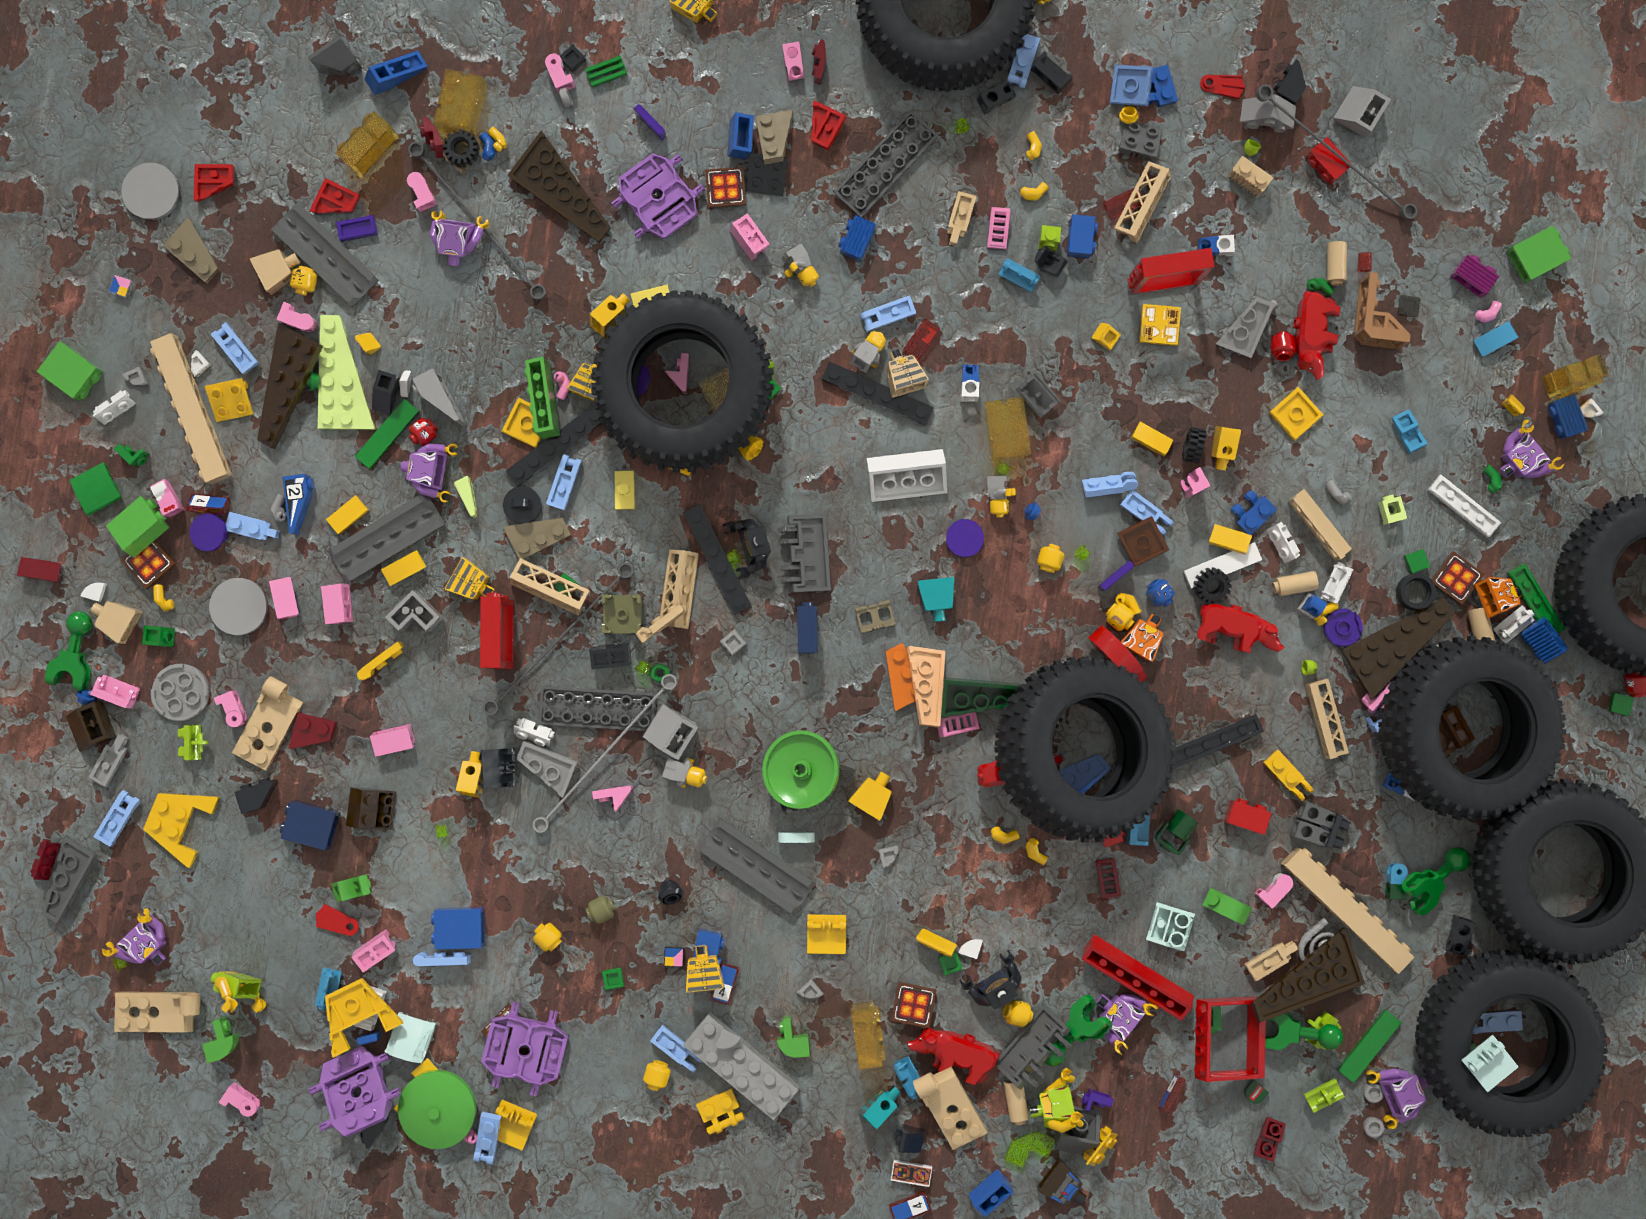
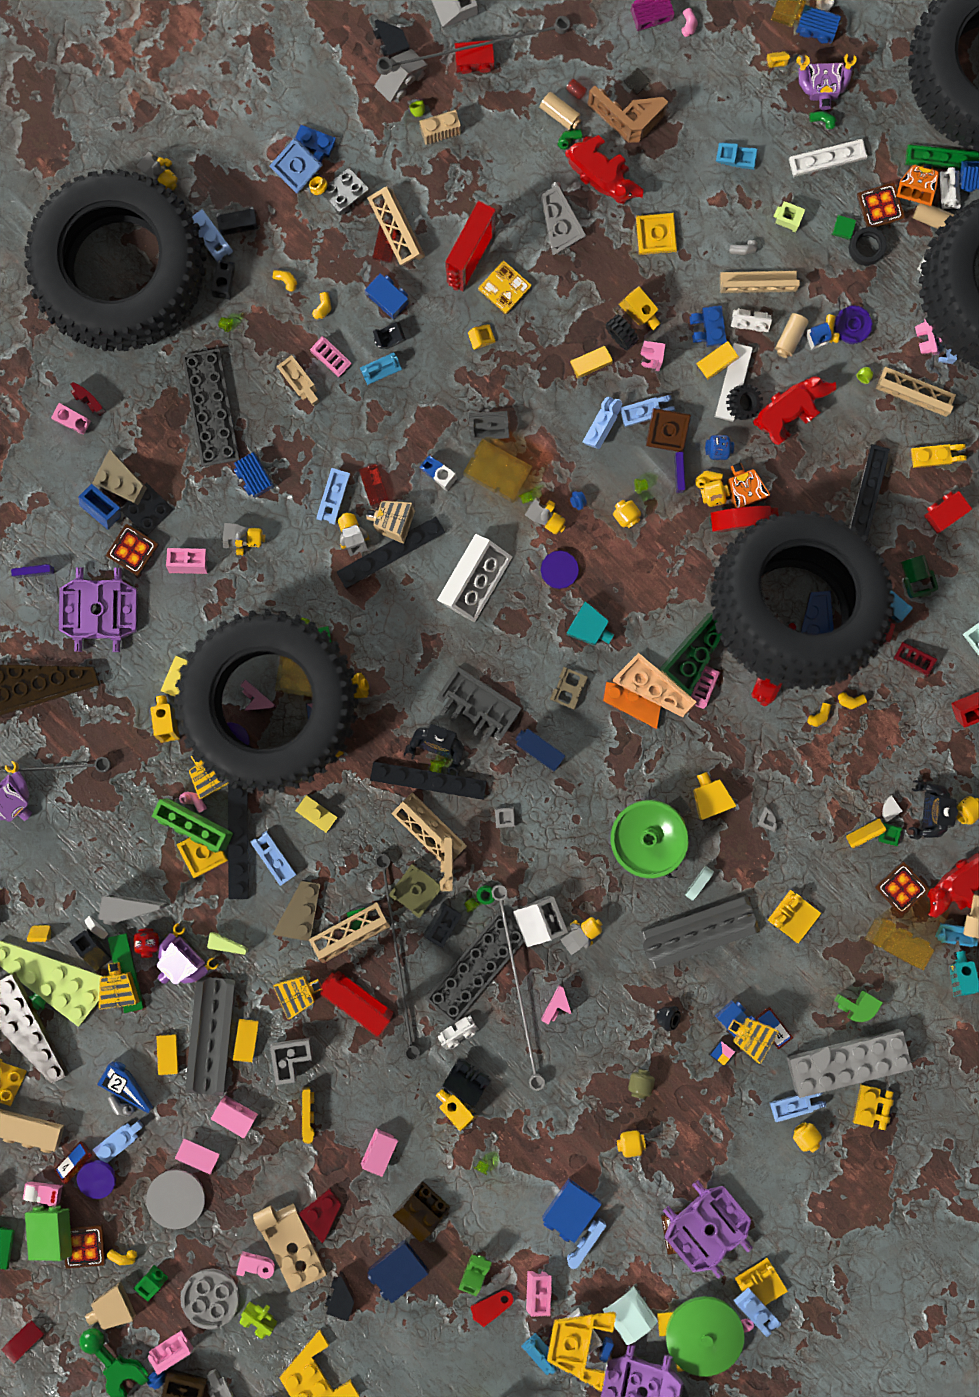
camera: 60 degrees left, 0 degrees up
white tile [81,583,107,602] -> none
black tile [503,486,542,524] -> none
light grey wing [517,740,578,798] -> none
green tile [602,967,625,990] -> none
light grey tile [796,979,824,998] -> none
red wing [811,100,846,151] -> none
lime brick [1038,225,1061,251] -> none
leg [1198,235,1235,256] -> none
red piece [1200,75,1245,99] -> none
red head [1271,331,1296,361] -> none
white hinge [1321,562,1354,604] -> none
dark brown wing [1341,598,1454,701] -> none
dark azure slope [1473,321,1518,357] -> none
none -> torso [99,962,139,1009]

